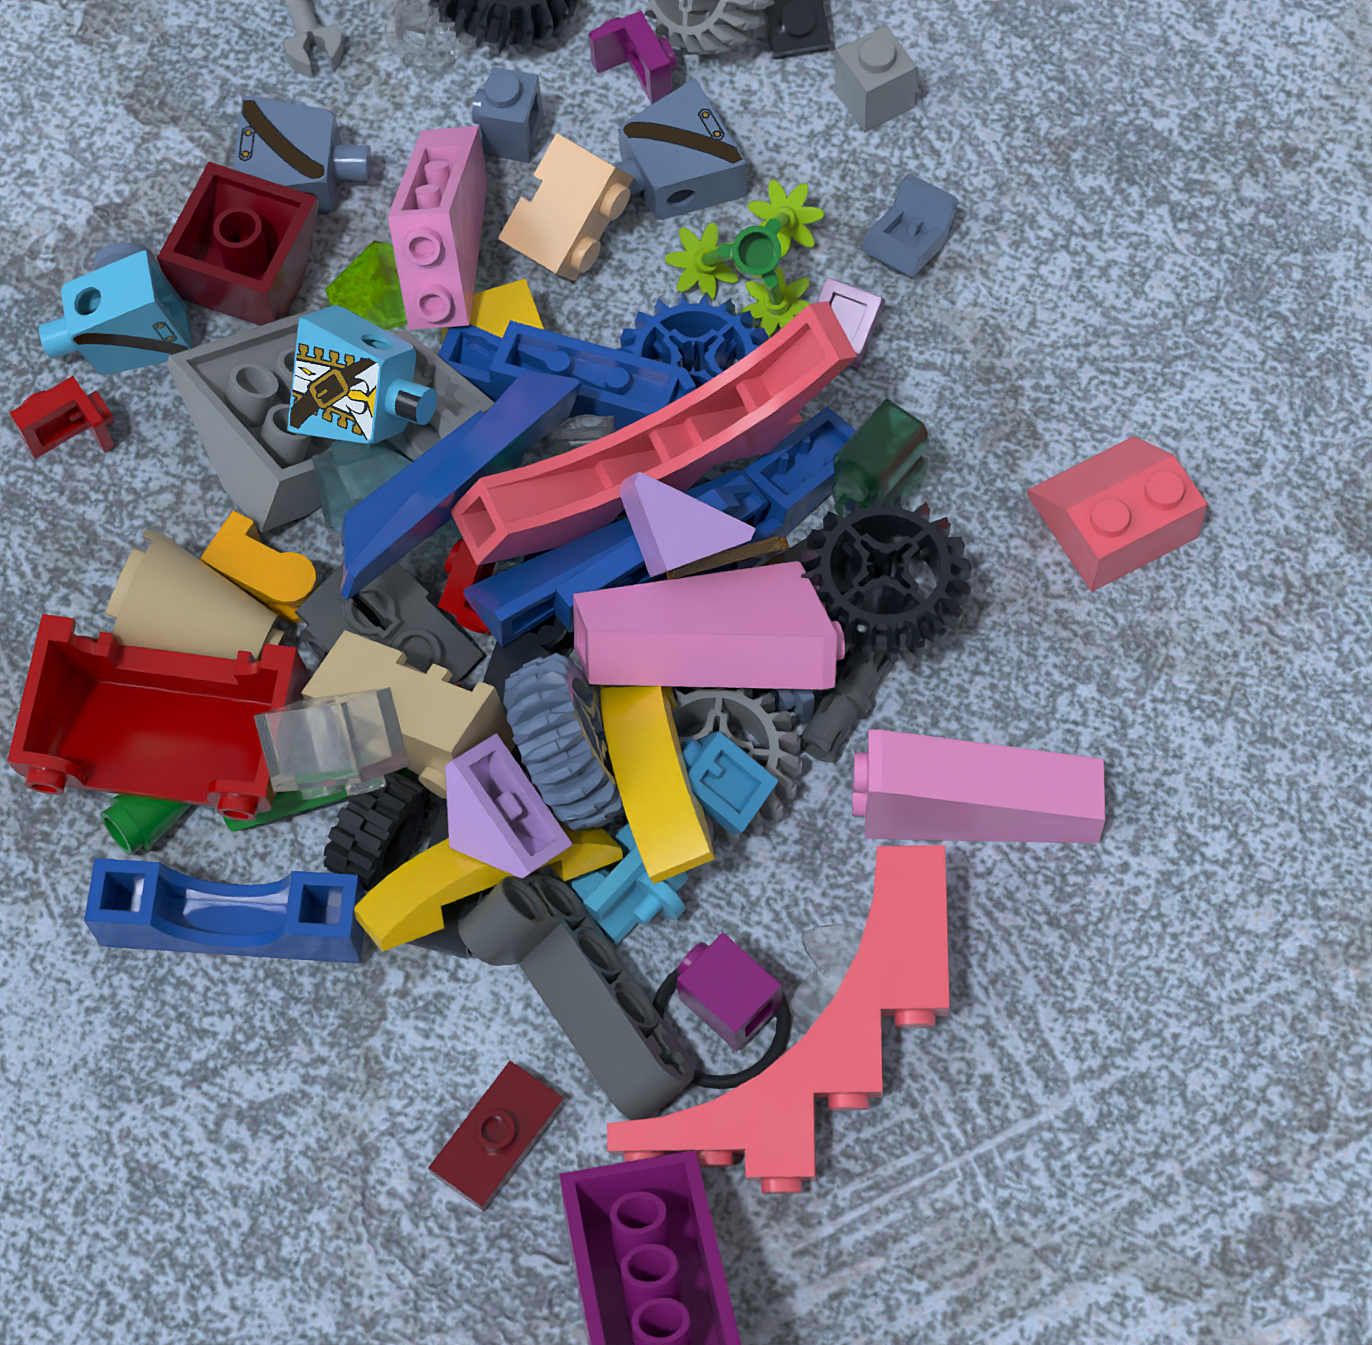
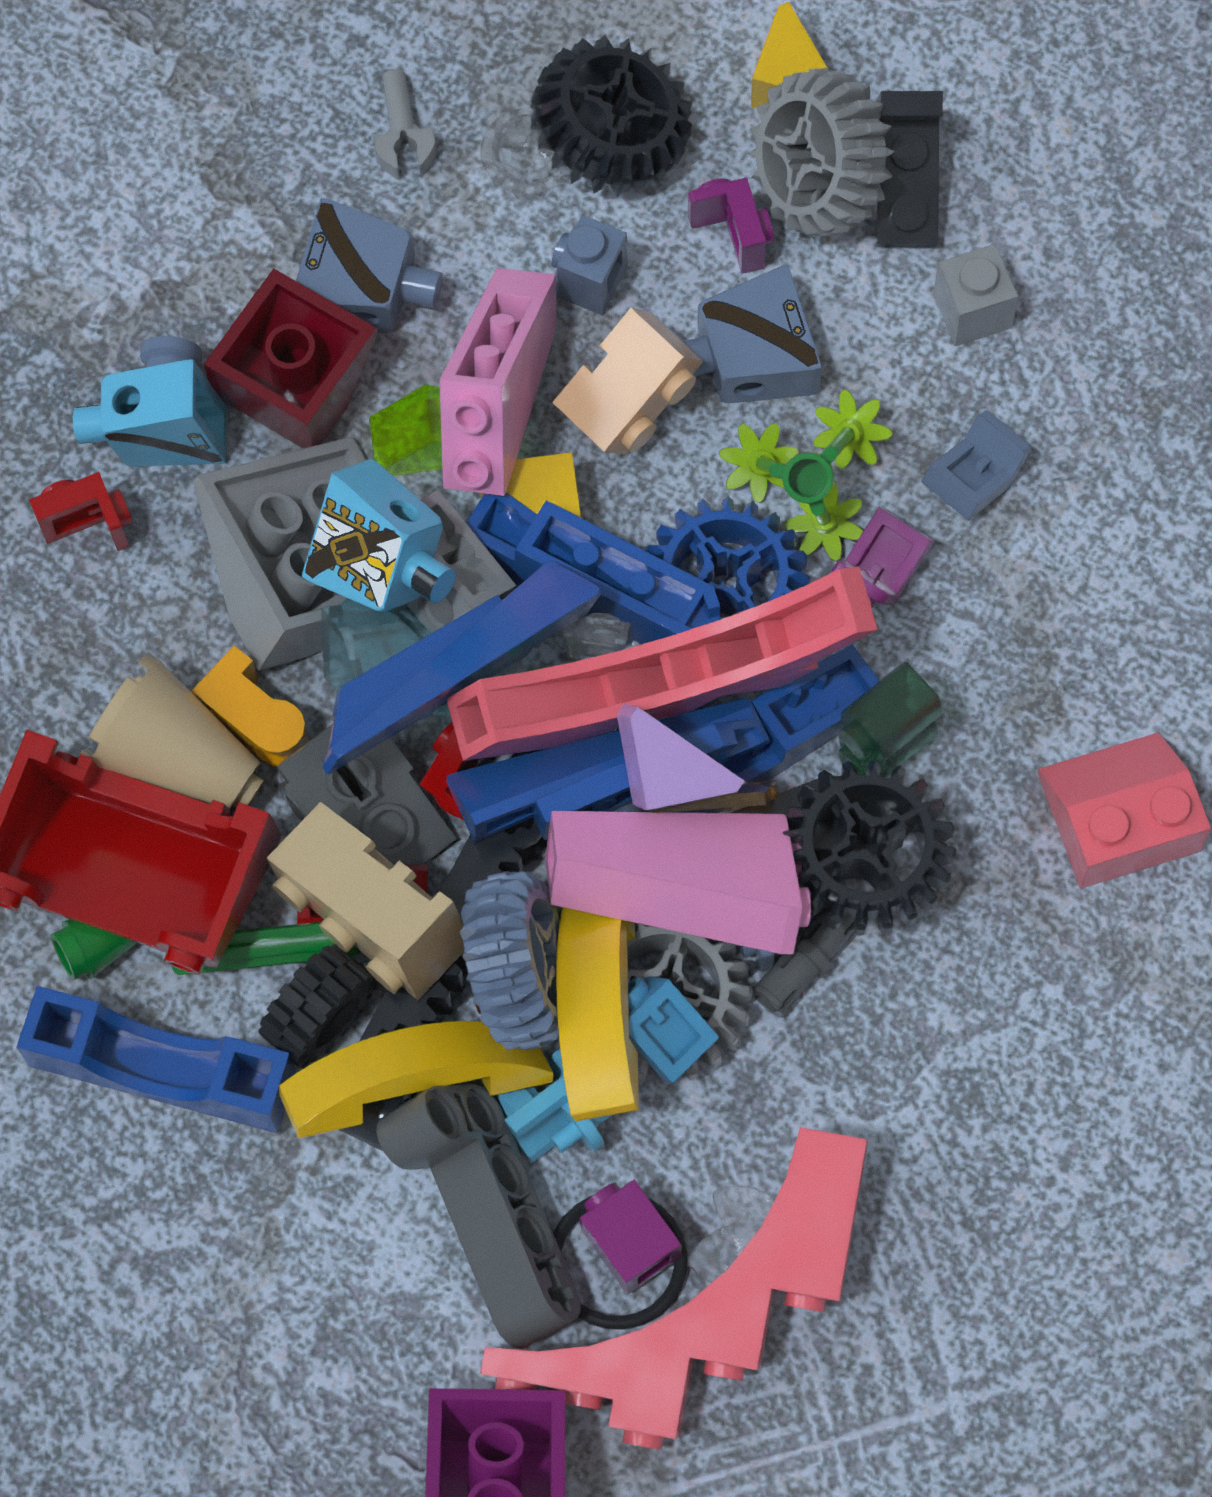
camera: 10 degrees right, 5 degrees up
clear brick [254,687,410,800] -> none
dark red plate [428,1061,565,1212] -> none
lavender slope [445,733,573,879] -> none
bright pink slope [852,729,1105,843] -> none

